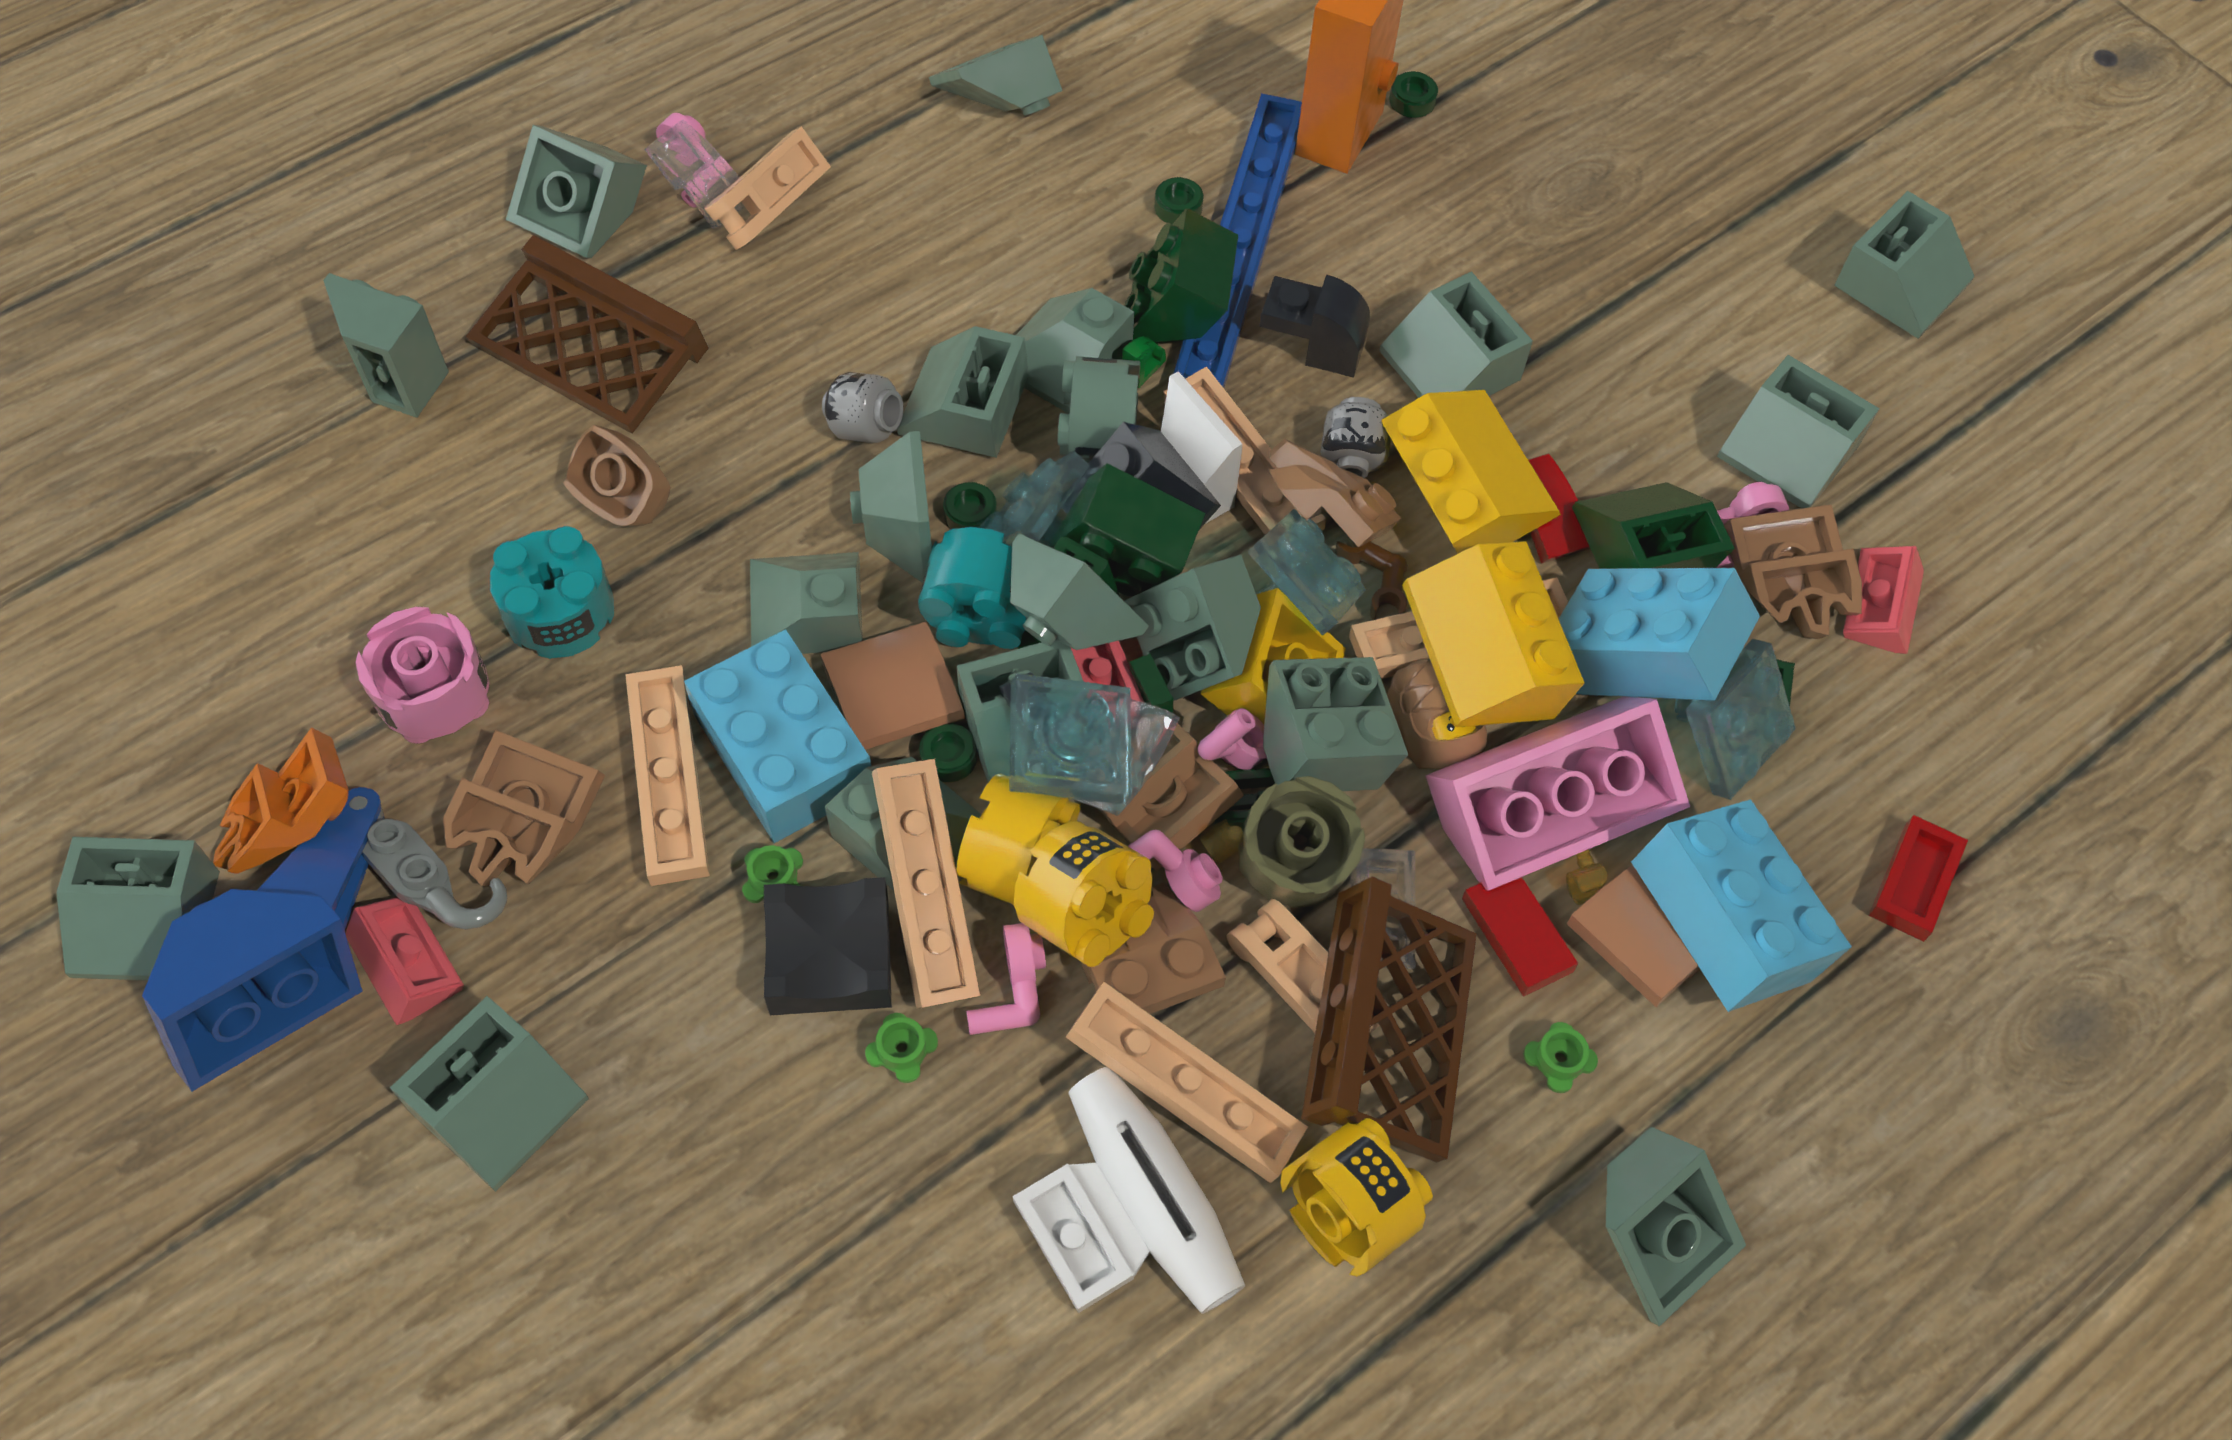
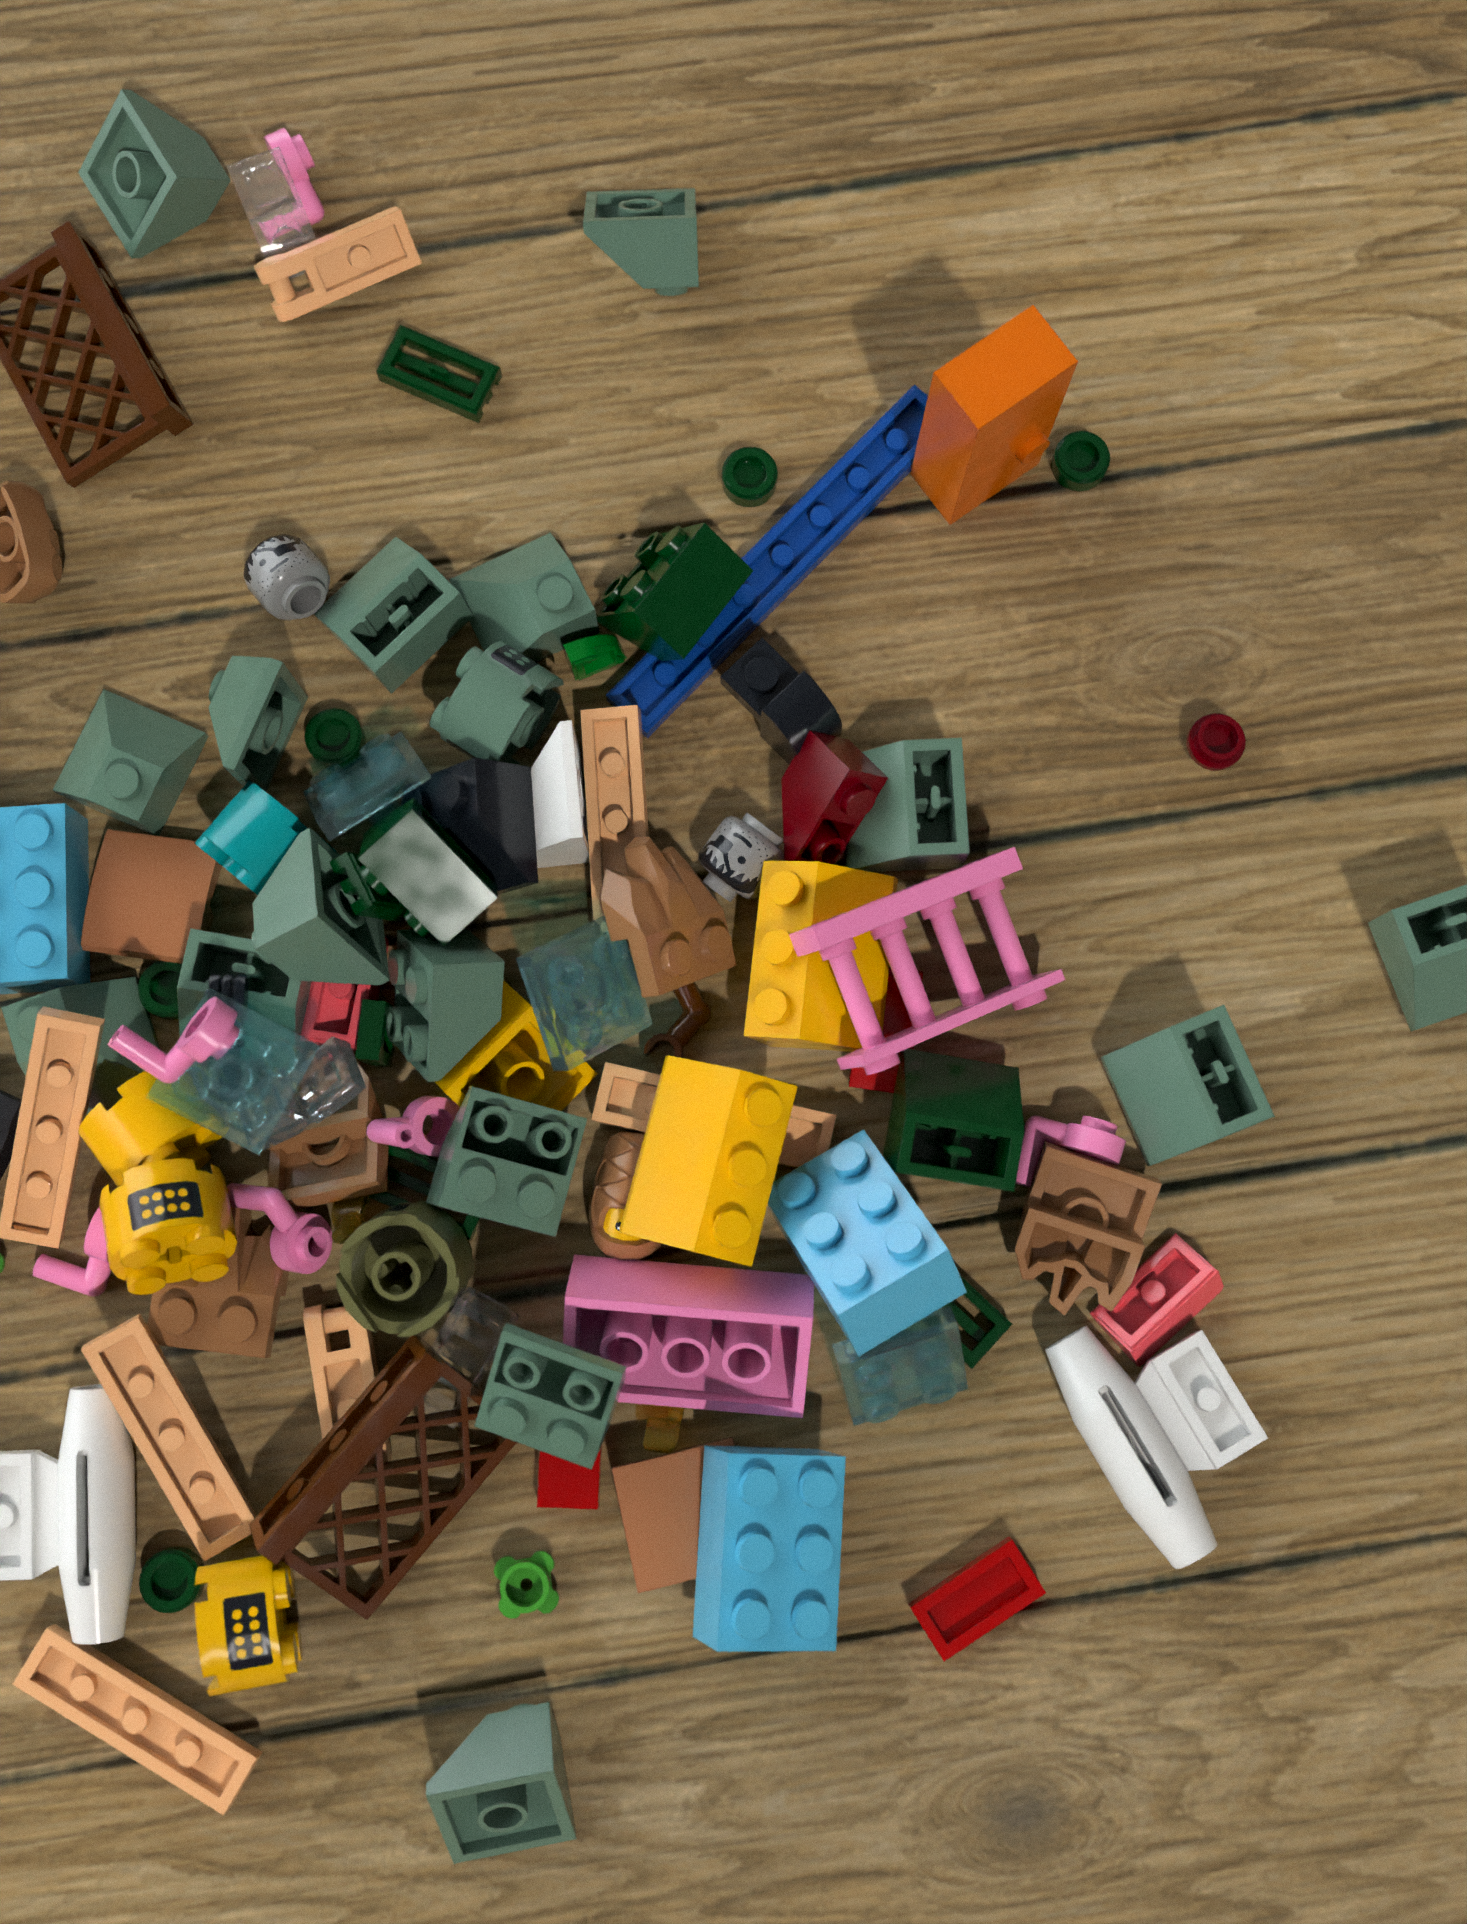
camera: 30 degrees right, 20 degrees up
none -> light nougat plate [12,1624,263,1816]
none -> bright pink plate [108,996,240,1083]
none -> dark green tile [139,1547,206,1613]
none -> dark green tile [376,325,502,423]
none -> sand green slope [474,1323,626,1470]
none -> dark red slope [781,730,888,865]
none -> bright pink fence [789,847,1065,1075]
none -> white plate [1045,1326,1268,1569]
none -> dark red plate [1187,713,1246,771]

